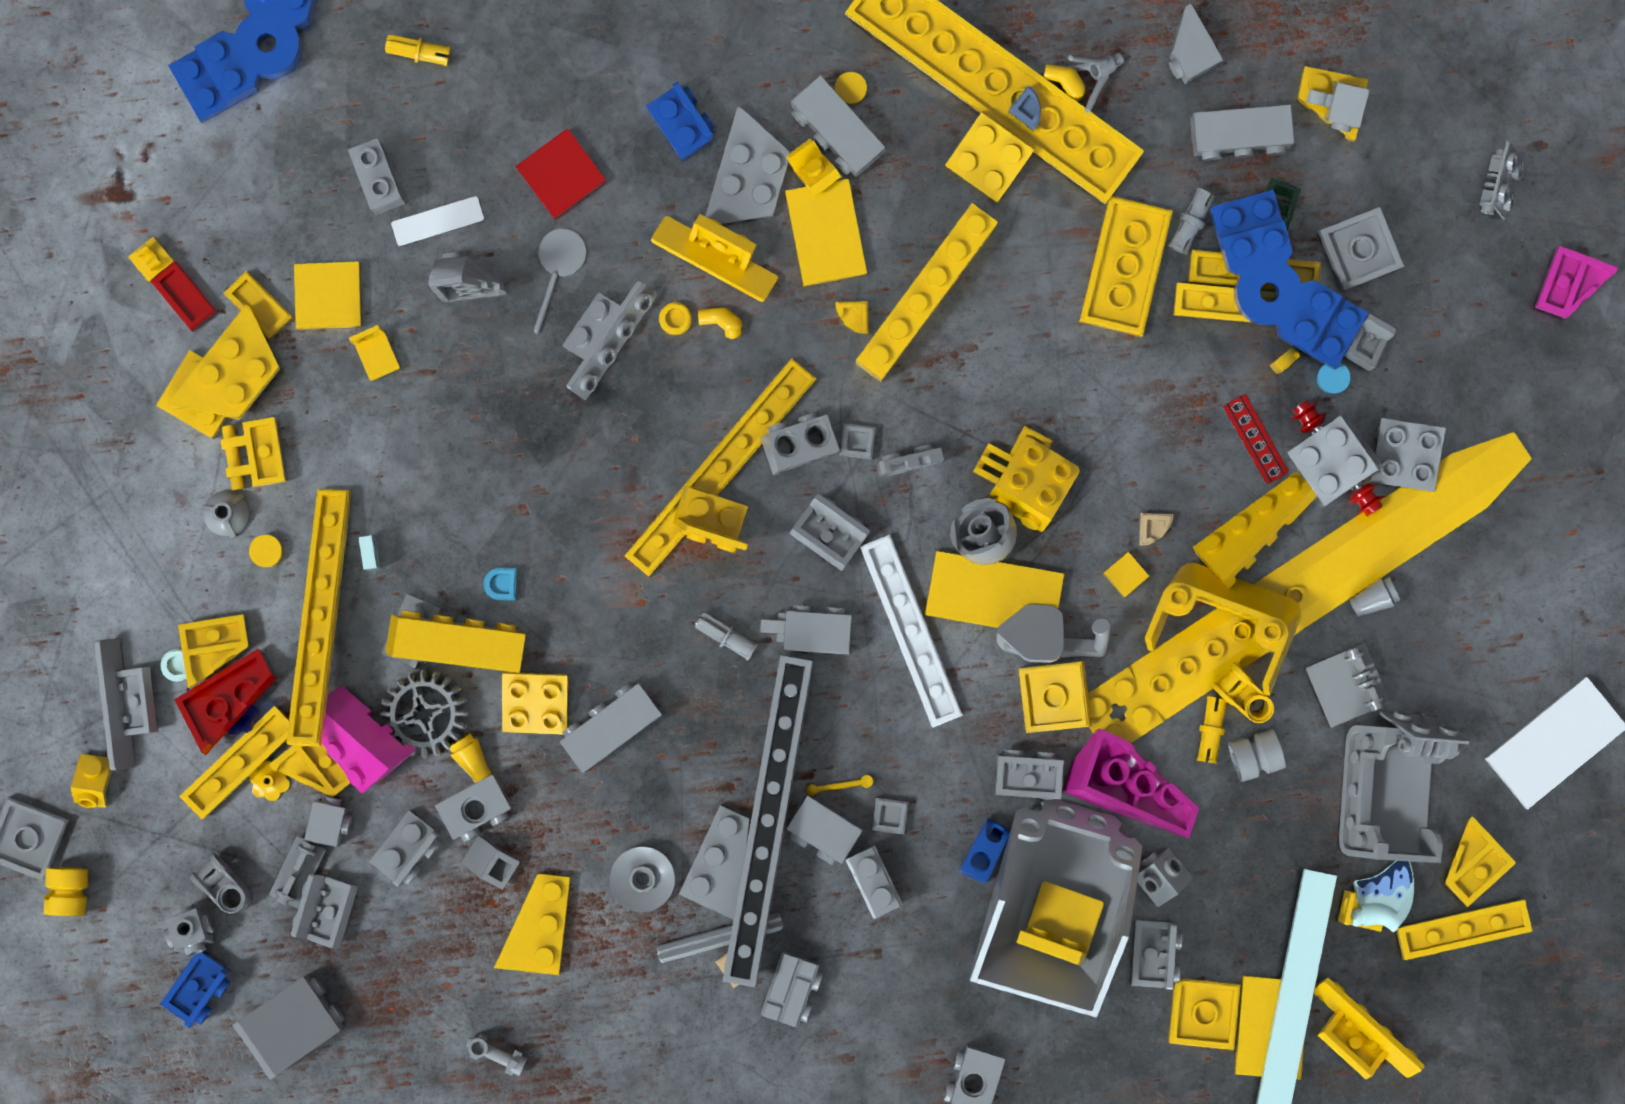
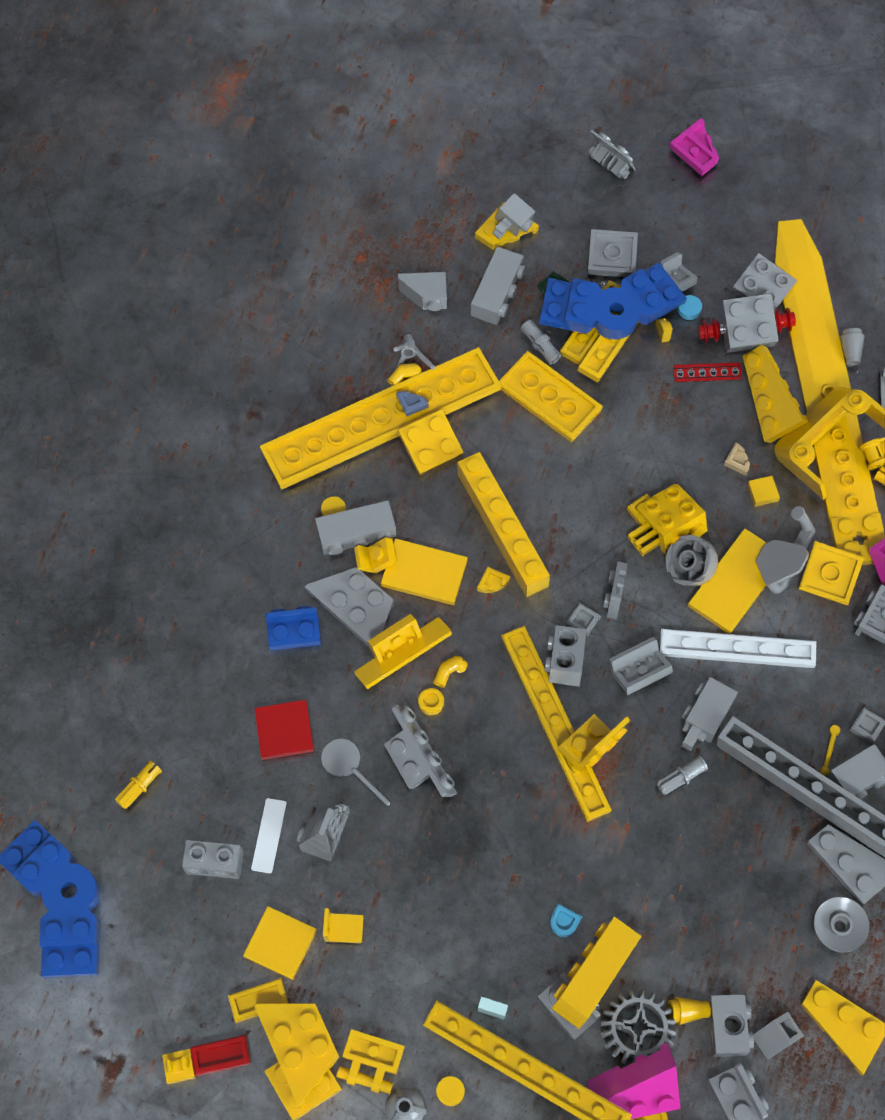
camera: 55 degrees left, 20 degrees down
yellow hinge [502,672,569,734] -> none
light grey brick [560,682,663,773] -> none

